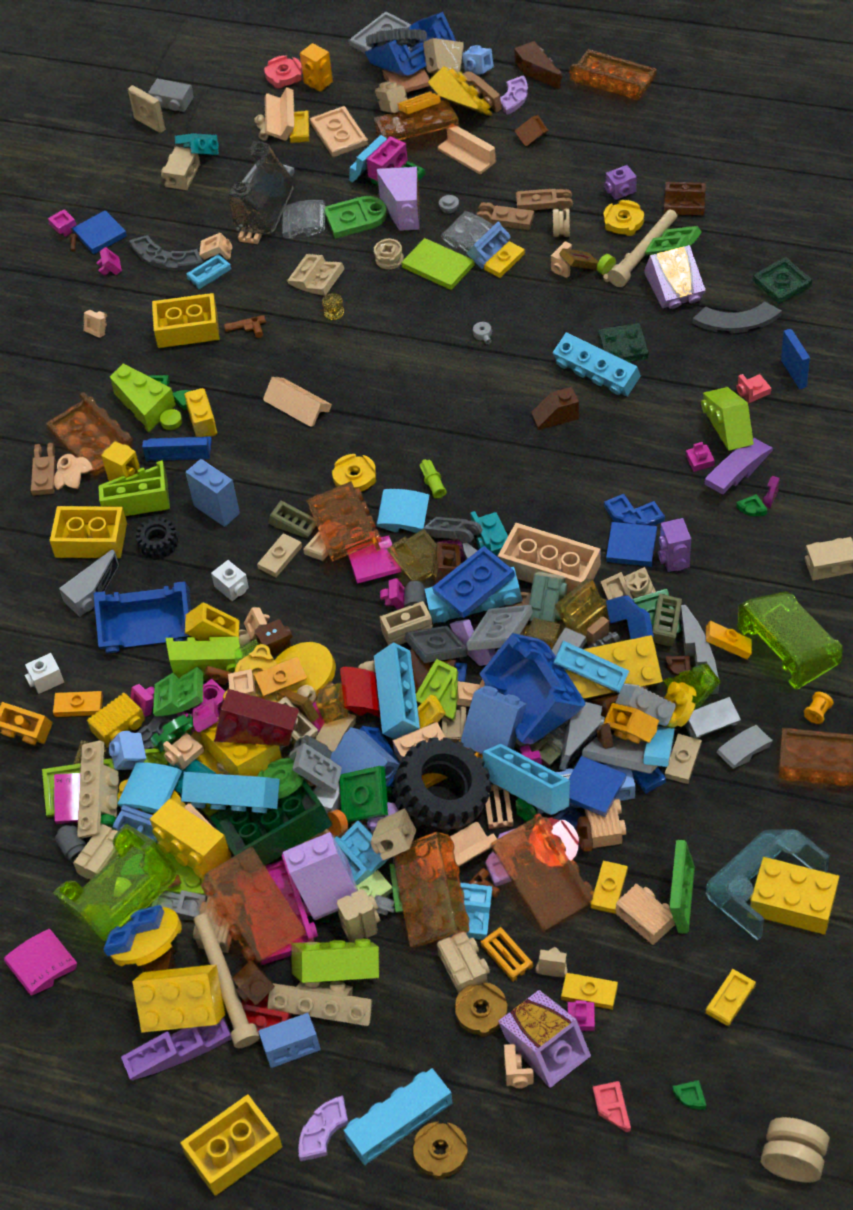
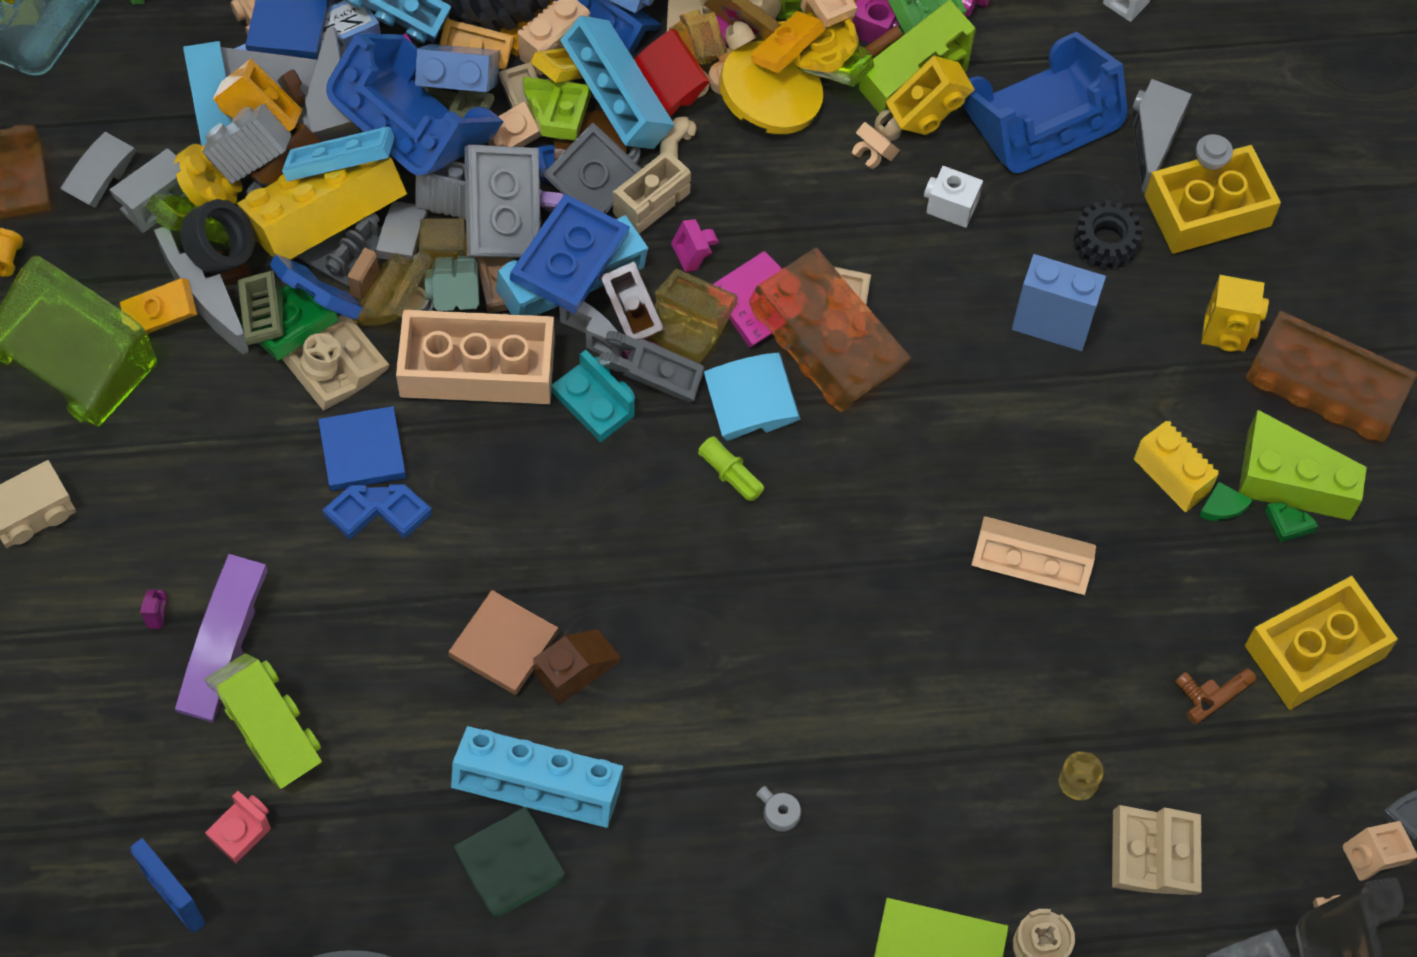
camera: 150 degrees right, 10 degrees up
medium nougat hinge [31,443,56,496] -> none
light nougat plate [54,454,93,490] -> none
lime wedge [99,460,170,516] -> none
blue panel [142,437,212,461] -> none
lime tile [160,409,182,430] -> none
medium azure tile [186,254,231,289] -> none
reddish brown brick [254,619,293,657] -> none
tan plate [257,533,302,578] -> none
olive slope [268,500,319,538] -> none
yellow plate [332,454,376,495] -> none
dark grey brick [404,581,427,608] -> none
medium lavender brick [658,518,691,572] -> none
tan plate [665,734,702,784] -> none
dark pink tile [686,442,715,472] -> none
green tile [736,494,768,516] -> none
none -> black tyre [181,199,255,274]
none -> nougat tile [449,590,559,695]
none -> light grey plate [1196,134,1233,170]

